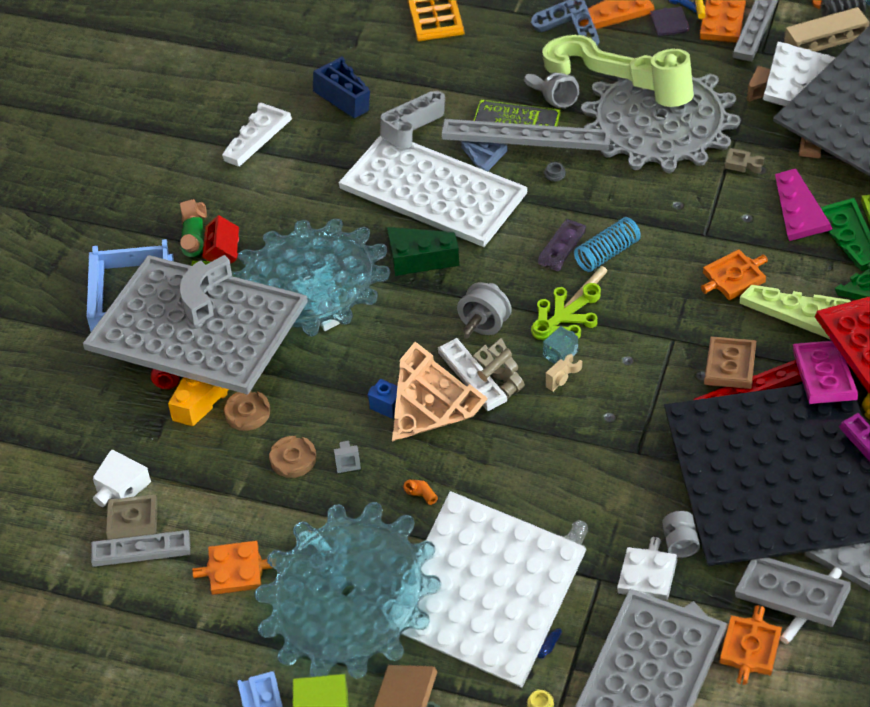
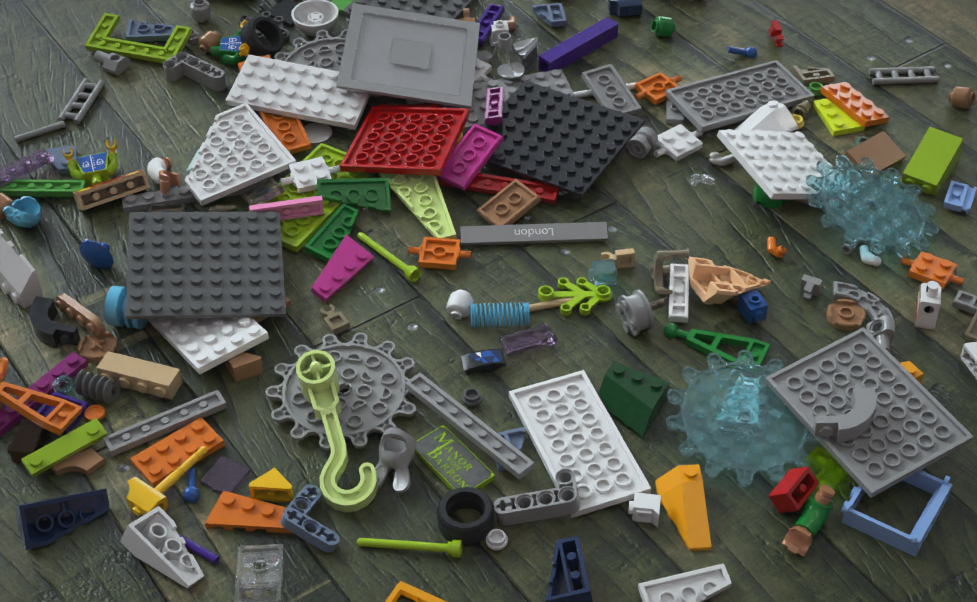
camera: 145 degrees left, 5 degrees down
none -> yellow slope [249,468,294,502]
none -> lime piece [357,232,421,282]
none -> lime piece [357,538,462,558]
none -> black tyre [437,487,495,545]
none -> white head [446,290,474,319]
none -> light grey tile [460,222,608,246]
none -> black slope [461,349,506,375]
none -> white plate [486,529,508,550]
none -> white window [628,492,661,528]
none -> light orange wedge [655,464,712,551]
none -> green plate [663,323,771,376]
none -> white arm [709,152,736,166]
none -> white wedge [735,101,798,132]
none -> light grey tile [832,281,895,326]
none -> light grey piece [866,315,895,353]
none -> white torso [915,281,941,330]

